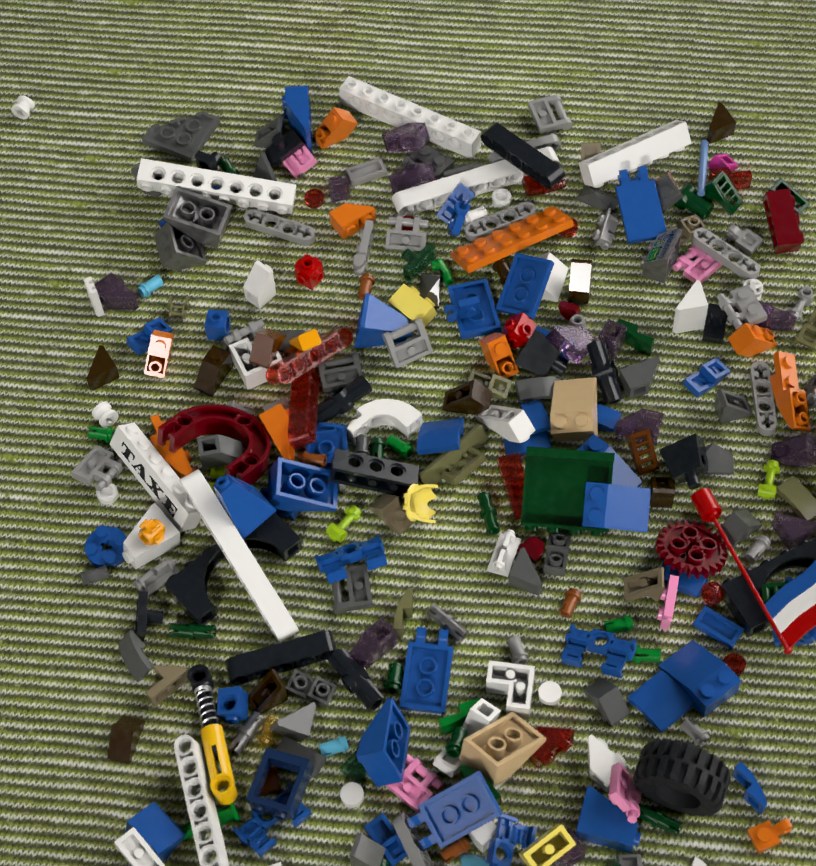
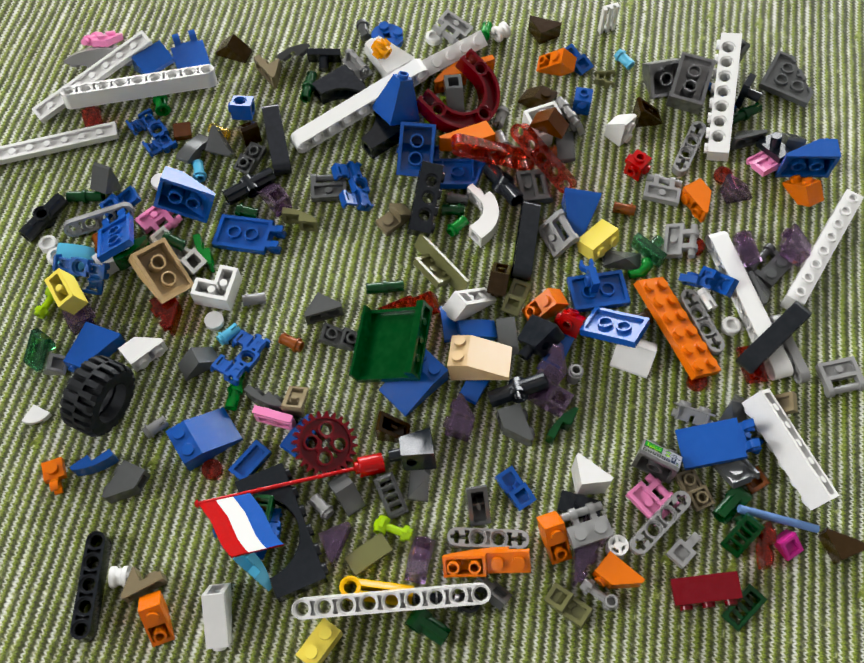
camera: 90 degrees right, 5 degrees up
clear purple slope [94,272,139,310] -> none
piece [187,664,238,805] -> none
flat silver pin [227,711,266,757] -> none
dark blue window [246,747,314,821] -> none
light orange slope [289,329,322,351] -> none
dark orange pin [298,451,327,468] -> none
lime bar [326,505,362,543] -> none
light grey tile [345,157,388,187] -> none
light grey hinge [353,220,375,276] -> none
light yellow helmet [402,484,438,523] -> none
blue slope [416,417,464,455] -> none
flat silver pin [426,603,469,642] -> none
white hinge [487,529,521,577] -> none
dark red tile [518,537,545,564] -> none
dark red tile [558,301,581,321] -> none
slope [568,259,592,304] -> none
blue slope [581,482,651,533] -> none
green pin [604,614,634,633] -> none
bright pink plate [608,762,641,823] -> none
reddish brown slope [625,428,659,476] -> none
blue slope [628,670,695,733] -> none
clear red tile [701,582,724,605] -> none
none -> dark grey slope [101,460,151,504]
none -> blue tile [171,29,211,69]
none -> medium azure pin [216,323,241,346]
none -> dark grey slope [244,384,283,413]
none -> dark grey slope [373,472,409,520]
none -> black beam [511,200,541,282]
none -> orange slope [592,551,645,589]
none -> dark brown slope [632,97,662,128]
none -> light grey plate [642,173,683,207]

